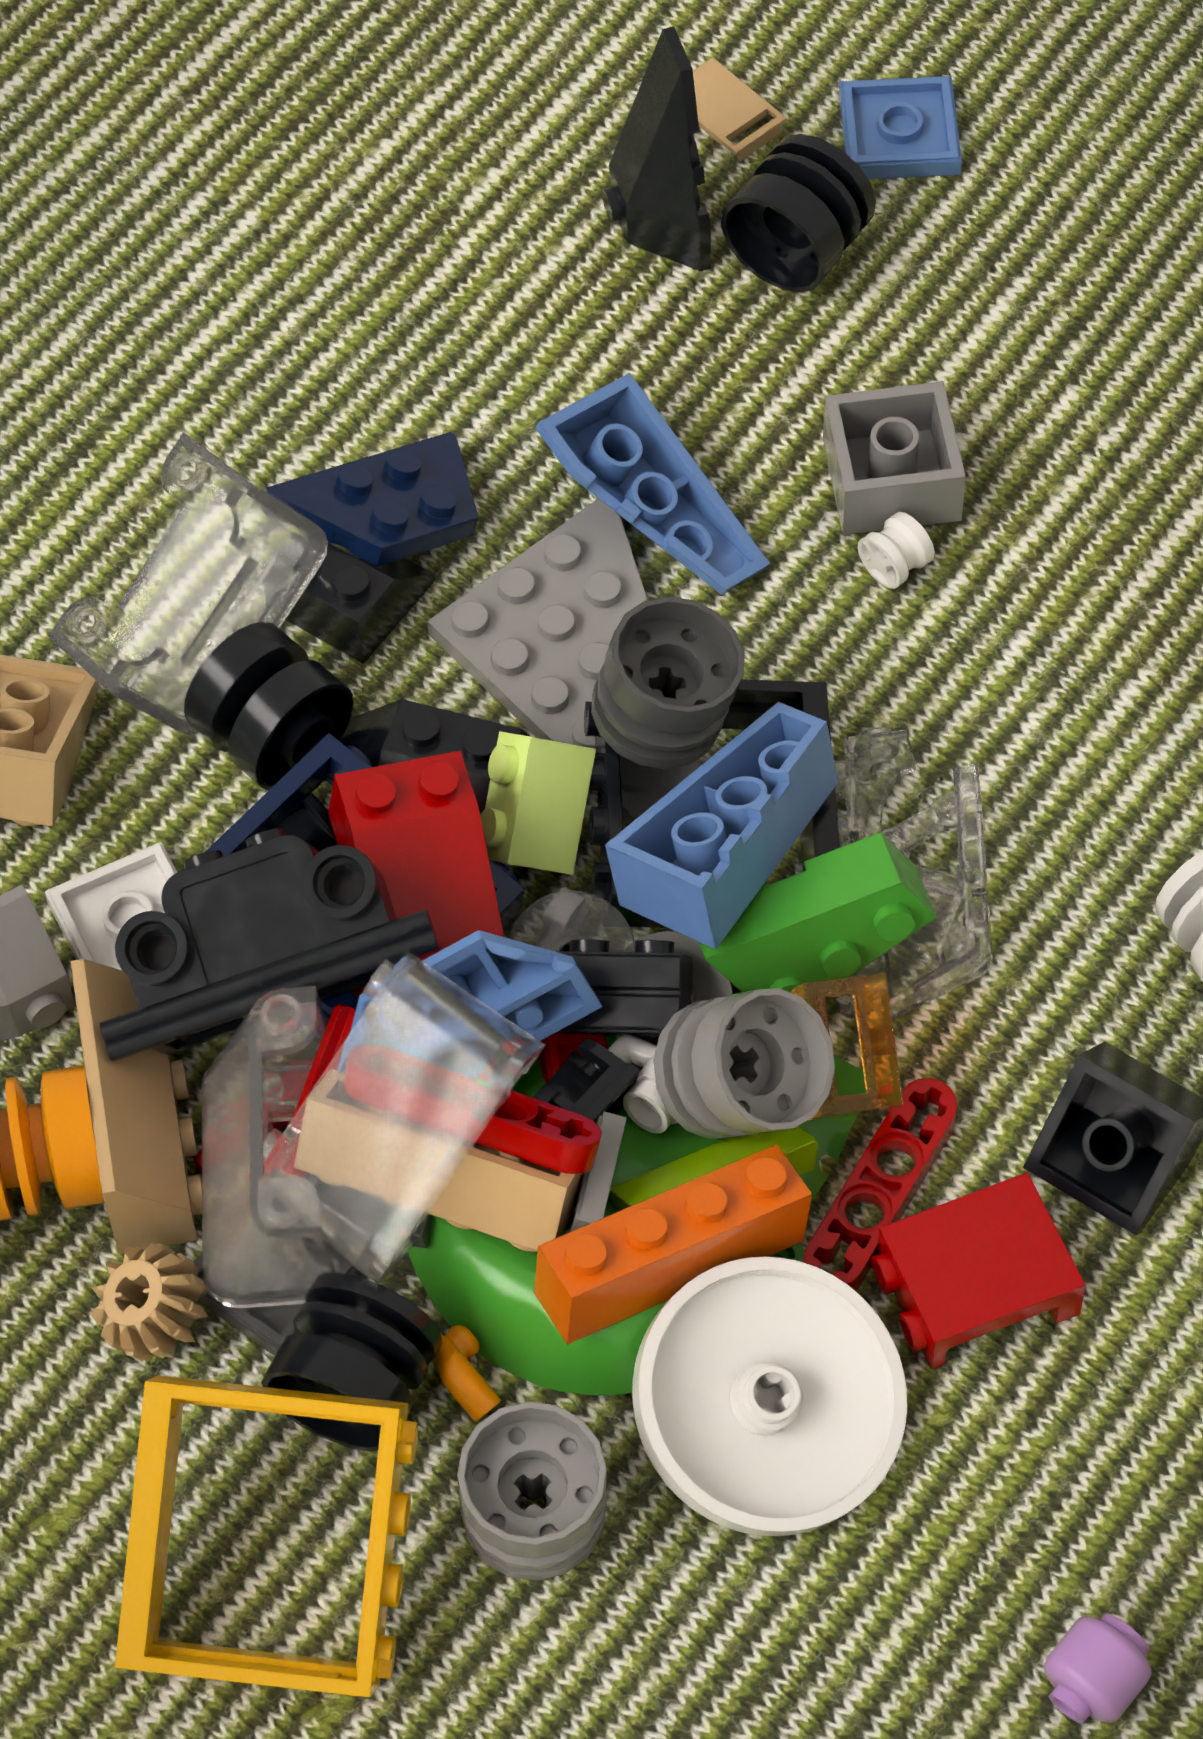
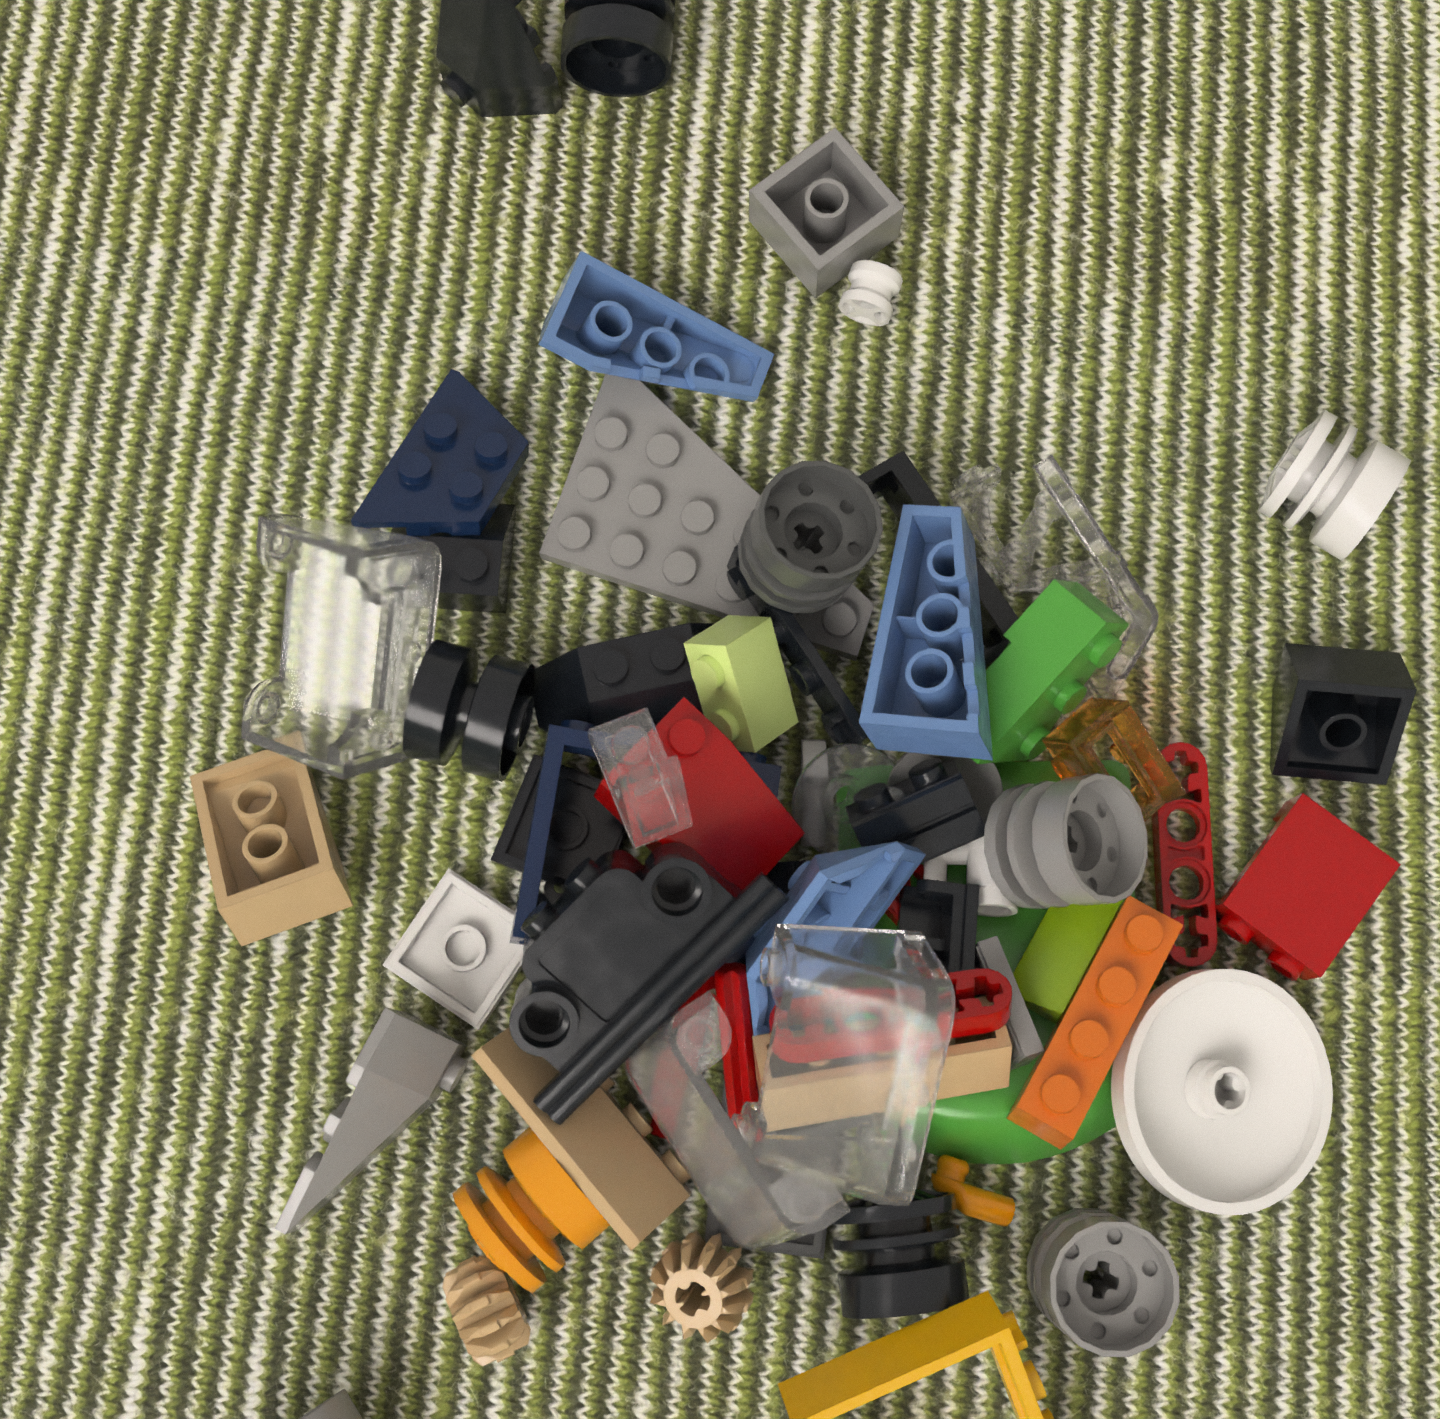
camera: 30 degrees left, 20 degrees up
none -> clear slope [587,707,693,849]

